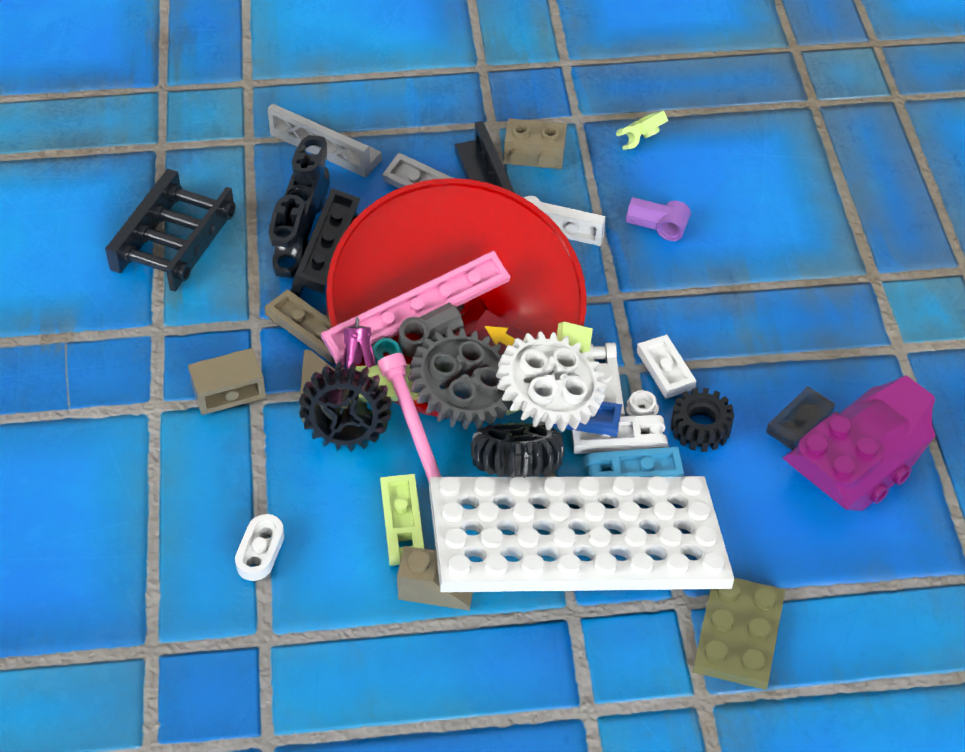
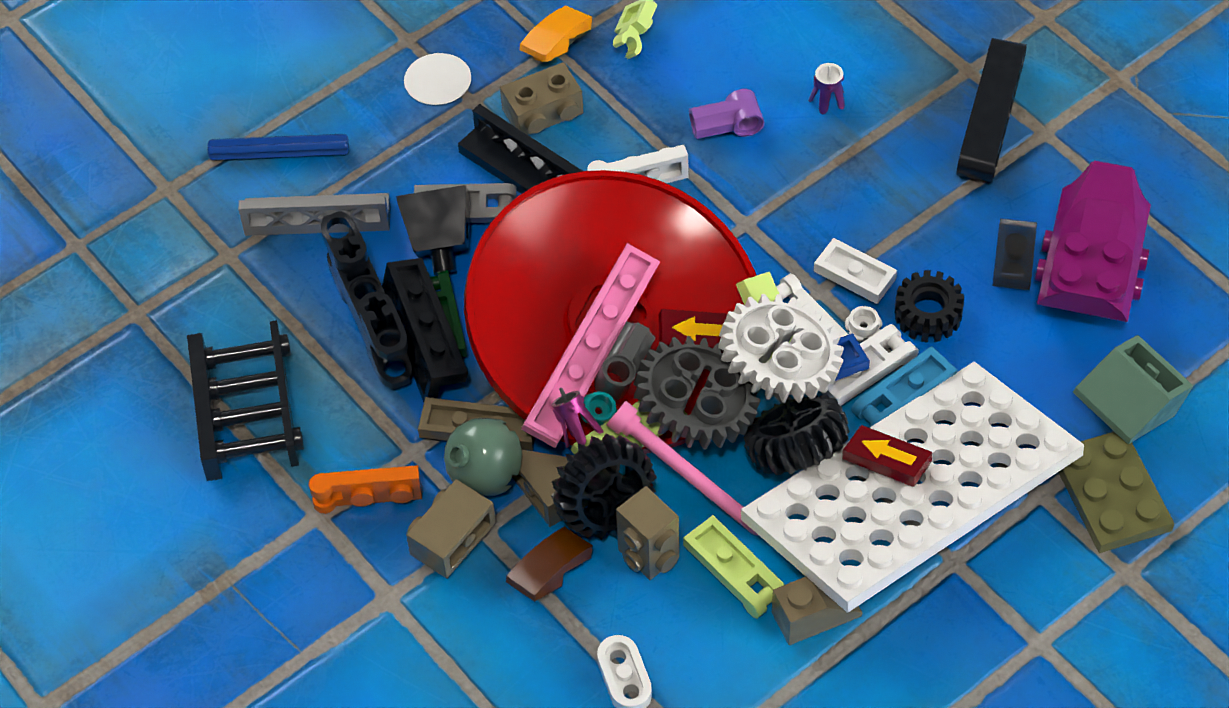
camera: 30 degrees left, 5 degrees up
none -> blue axle [208,134,349,160]
none -> orange plate [309,465,422,514]
none -> black torso [396,185,470,275]
none -> white sticker [404,53,471,105]
none -> sand green cylinder [444,418,522,496]
none -> reddish brown slope [506,526,593,602]
none -> light orange slope [519,6,592,62]
none -> dark tan brick [616,486,679,580]
none -> piece [808,63,845,114]
none -> dark red tile [843,425,932,487]
none -> black beam [956,38,1027,182]
none -> sand green slope [1073,335,1194,444]

